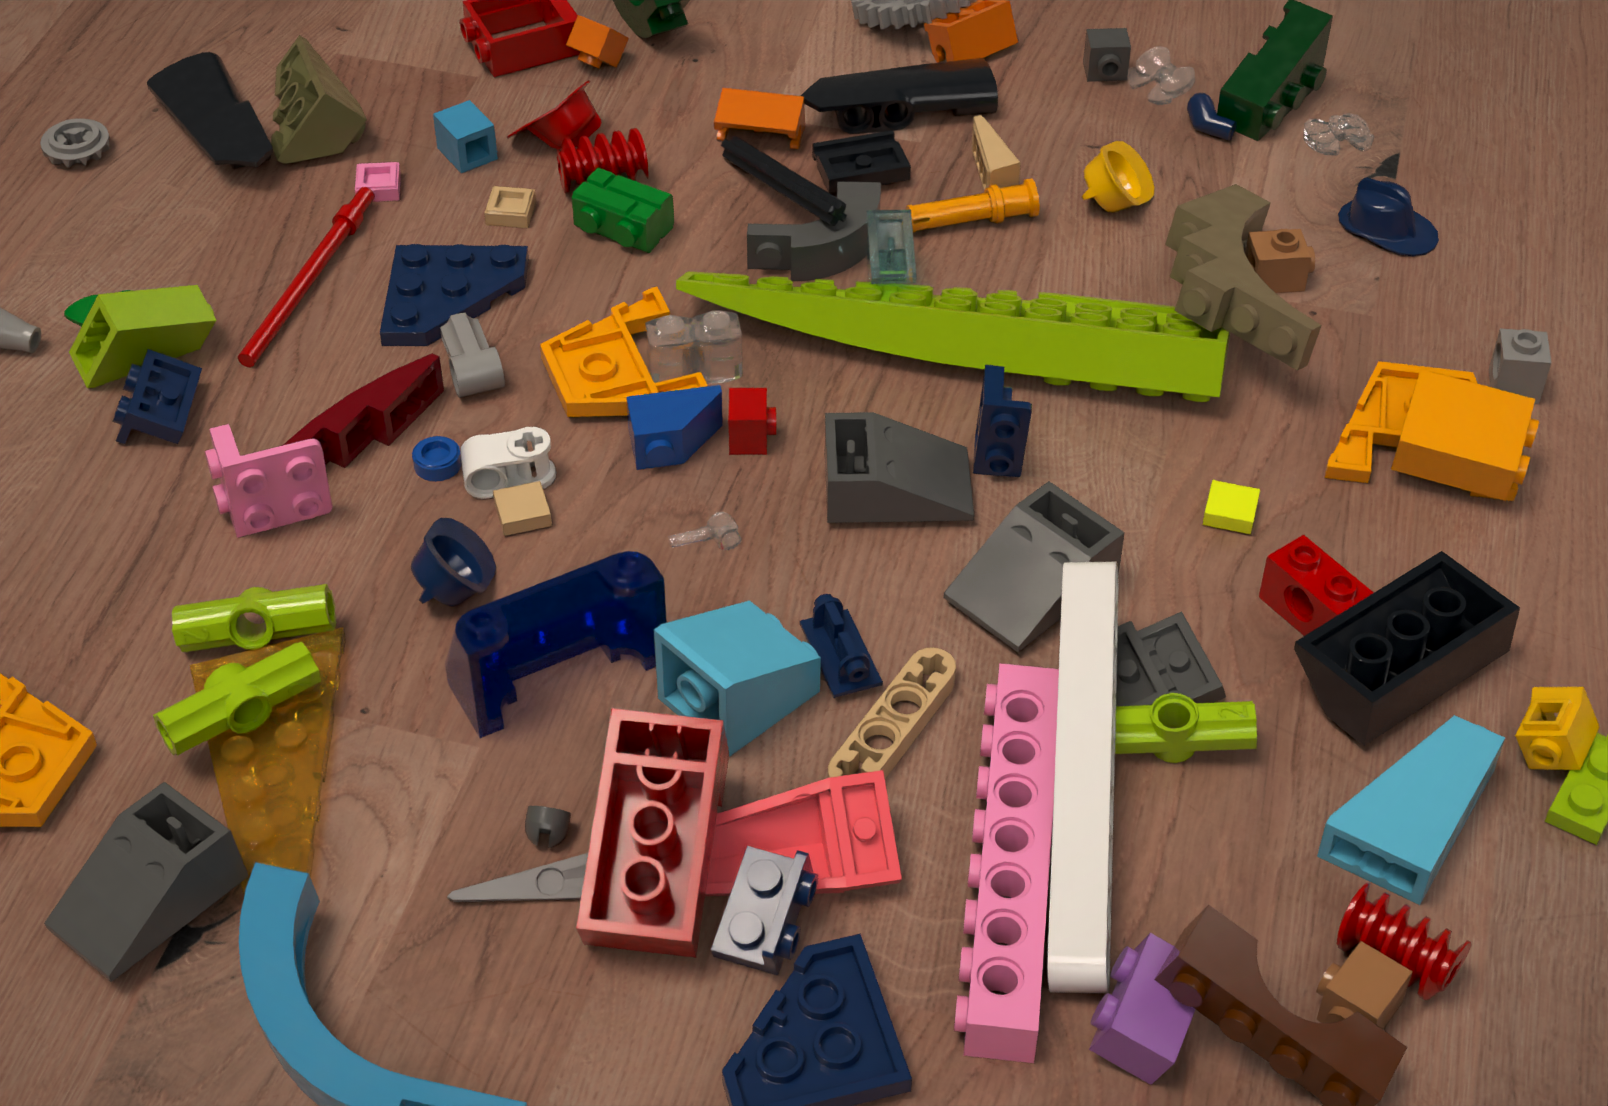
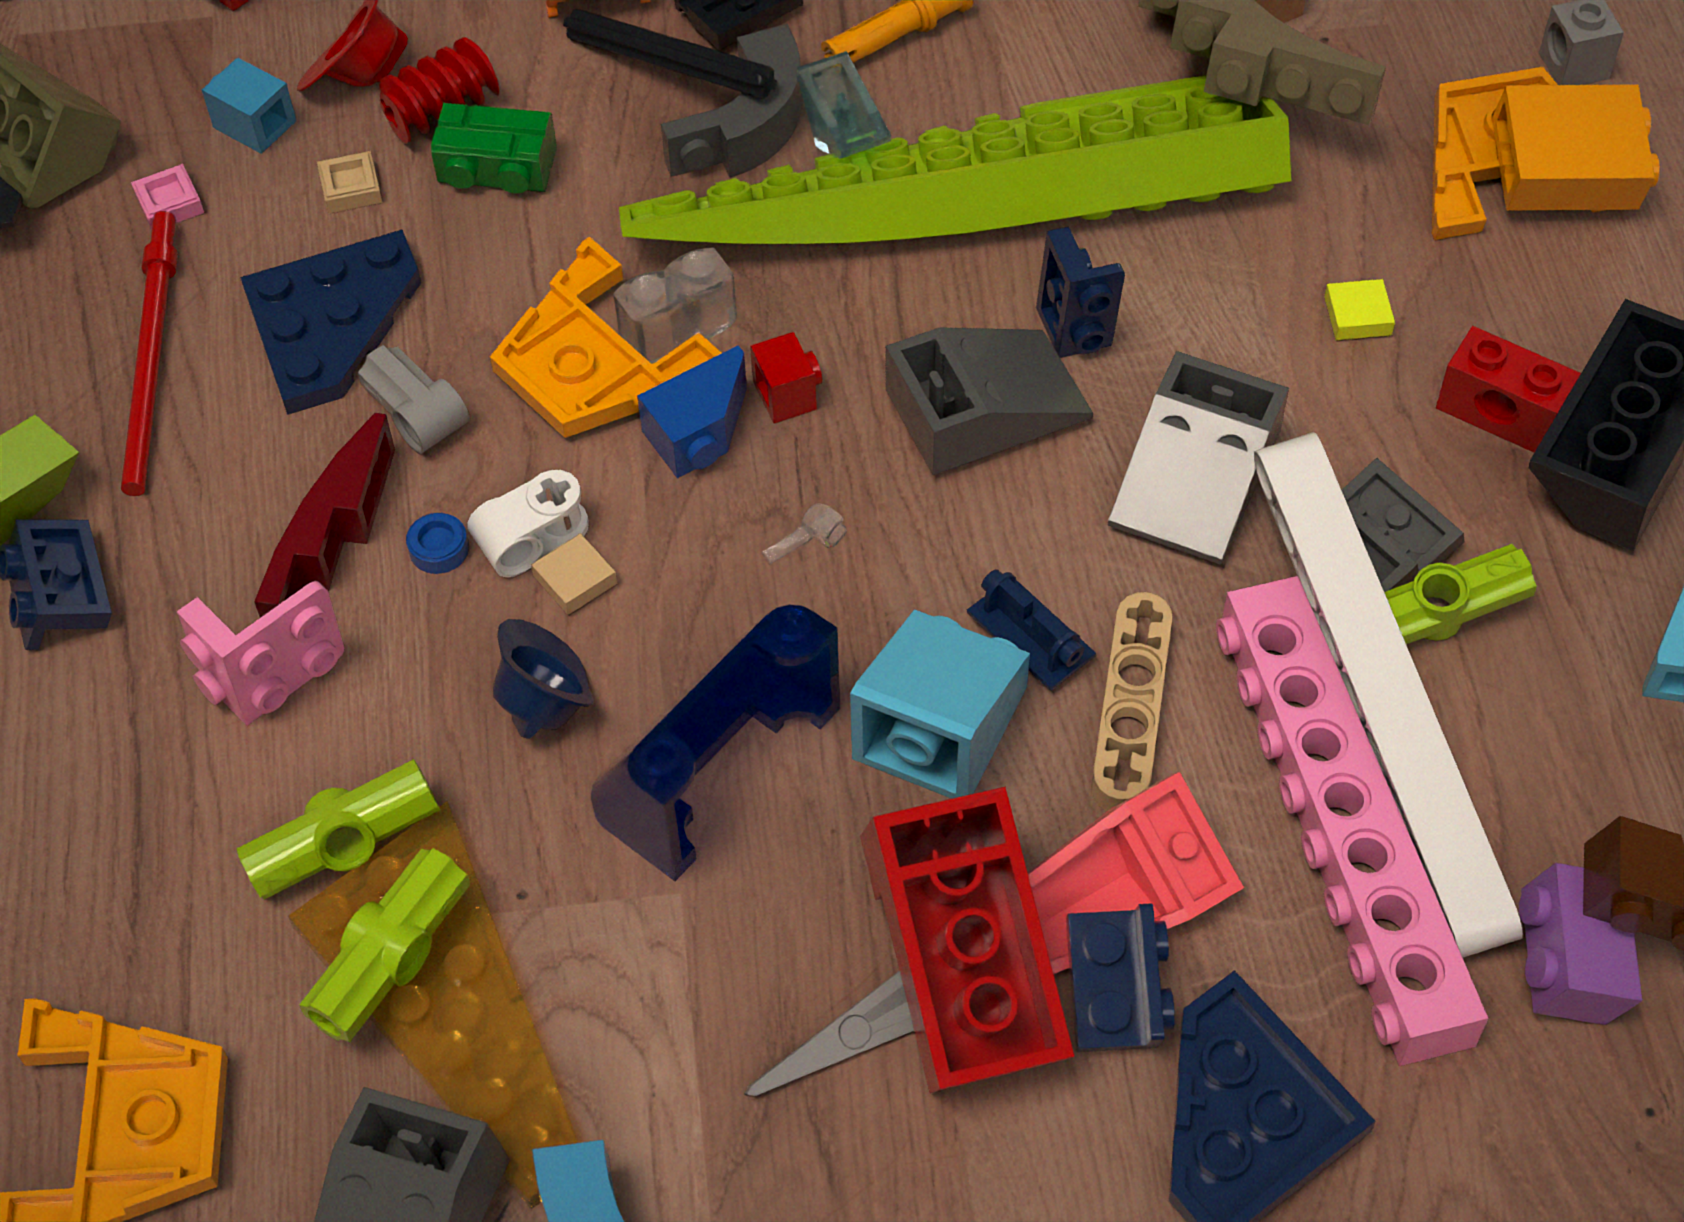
camera: 20 degrees left, 10 degrees up
dark grey hinge [525,806,571,848] -> none

